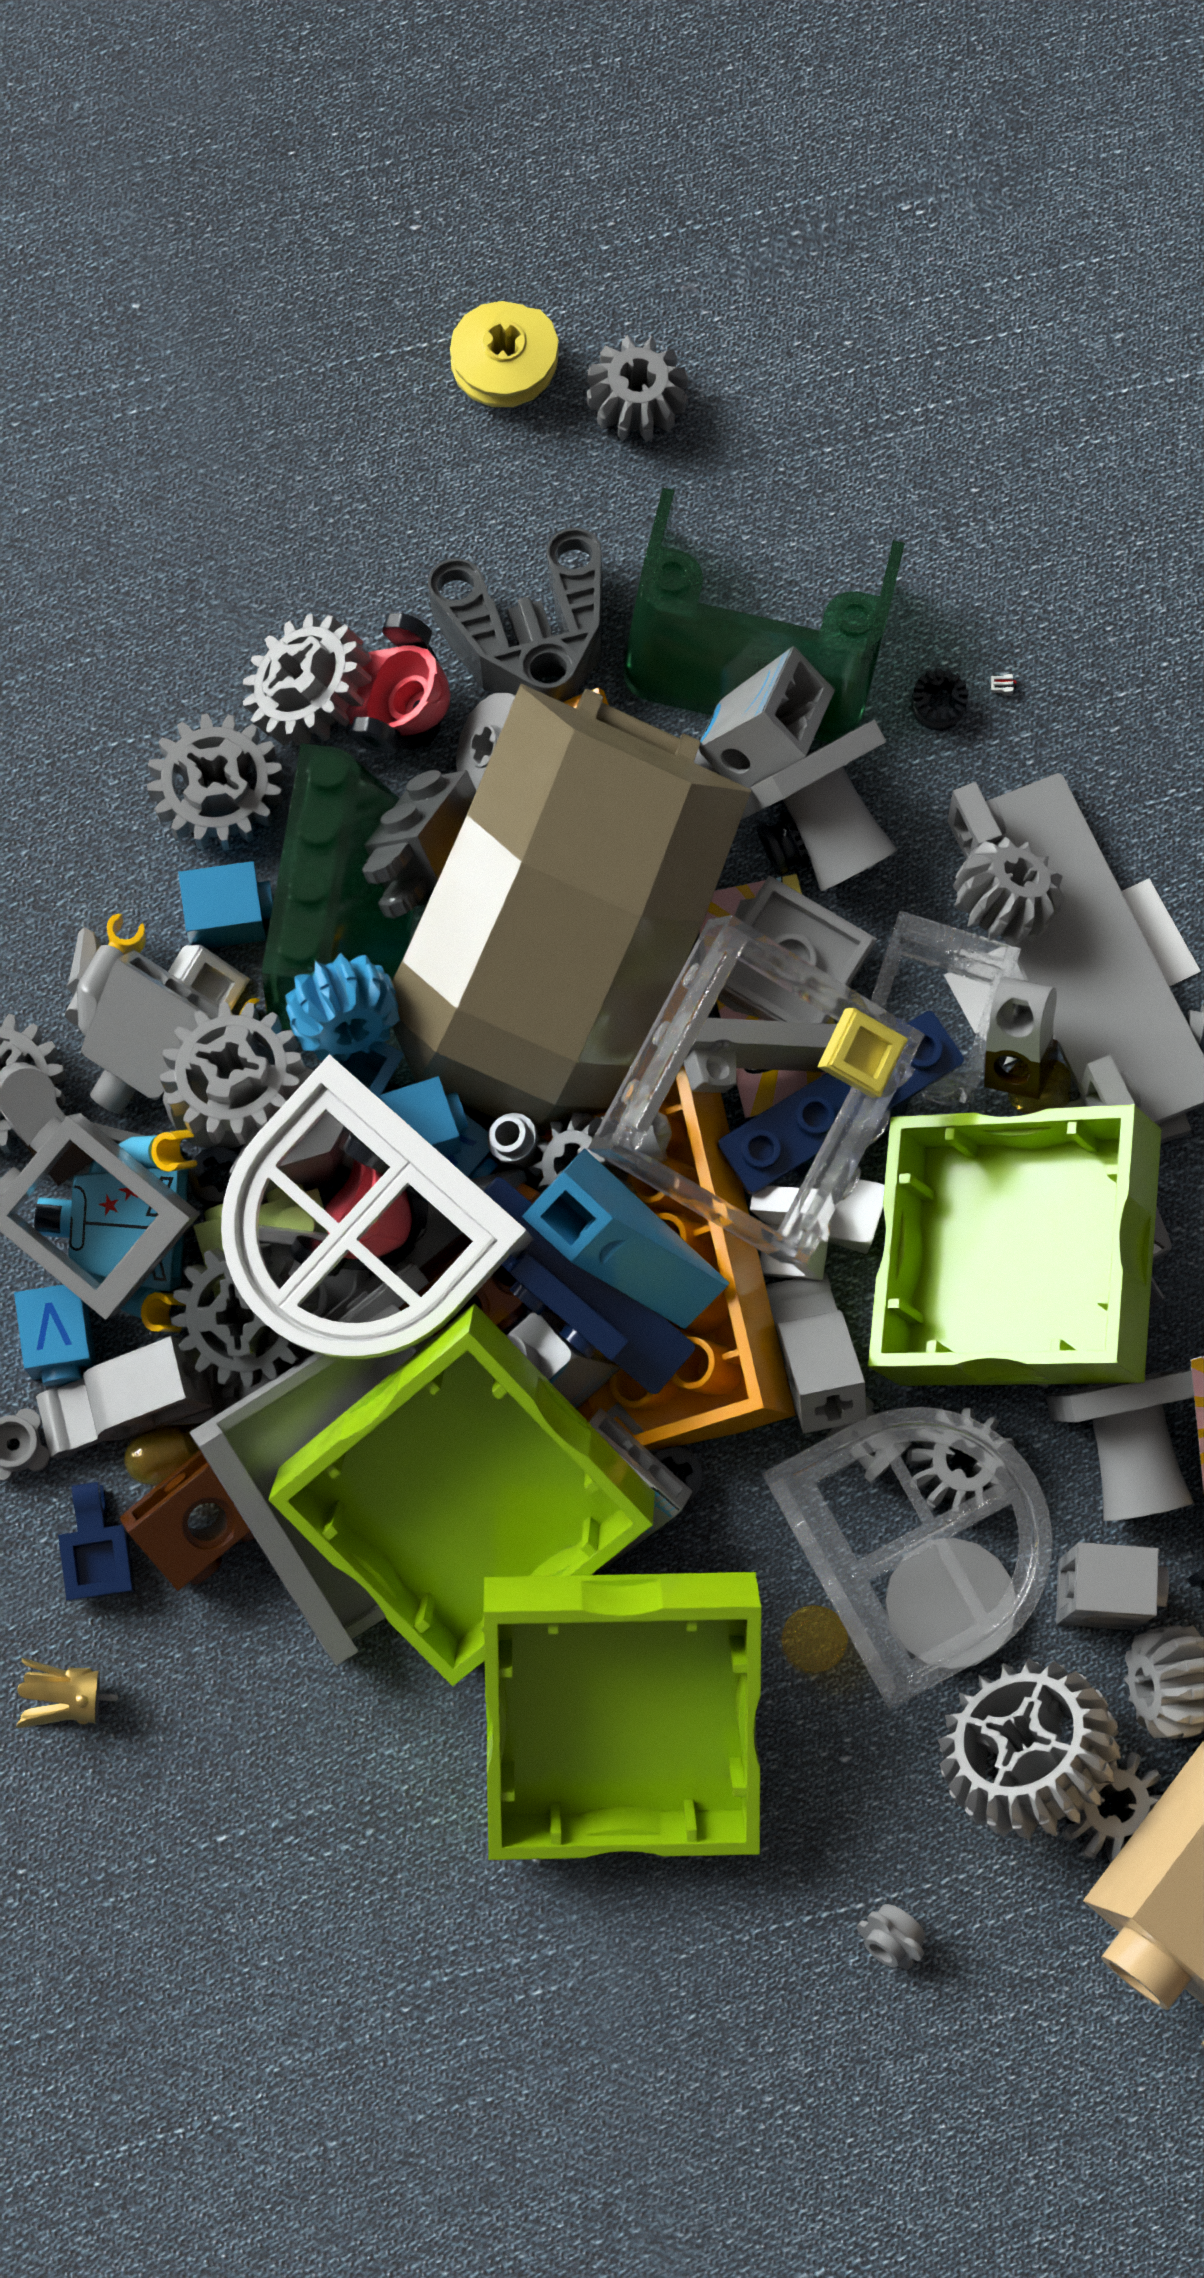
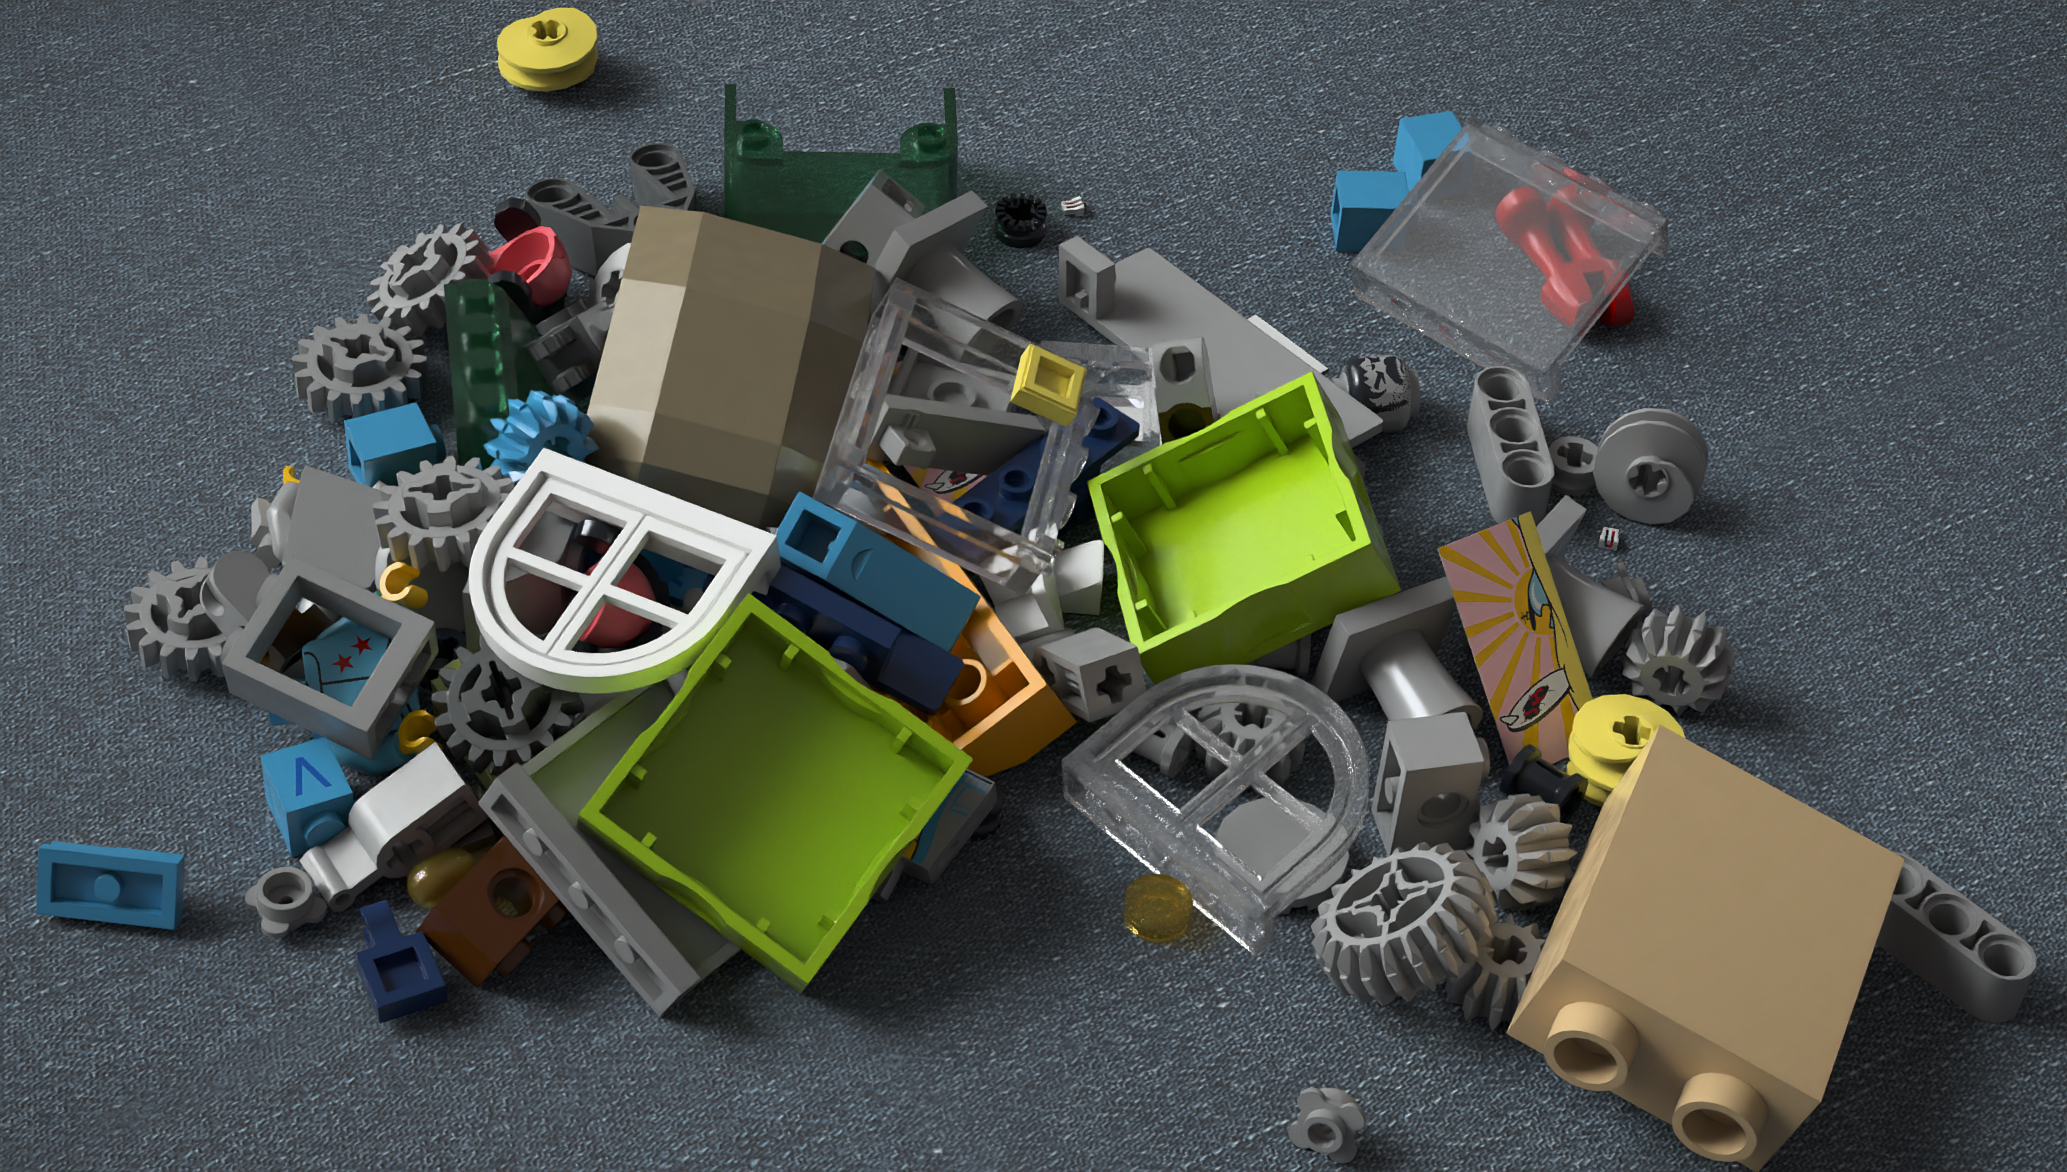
camera: 15 degrees left, 30 degrees down
pearl gold piece [16,1658,118,1728] -> none
lime tile [484,1572,761,1860] -> none
light grey gear [587,335,688,442] -> none
light grey gear [953,836,1065,947] -> none

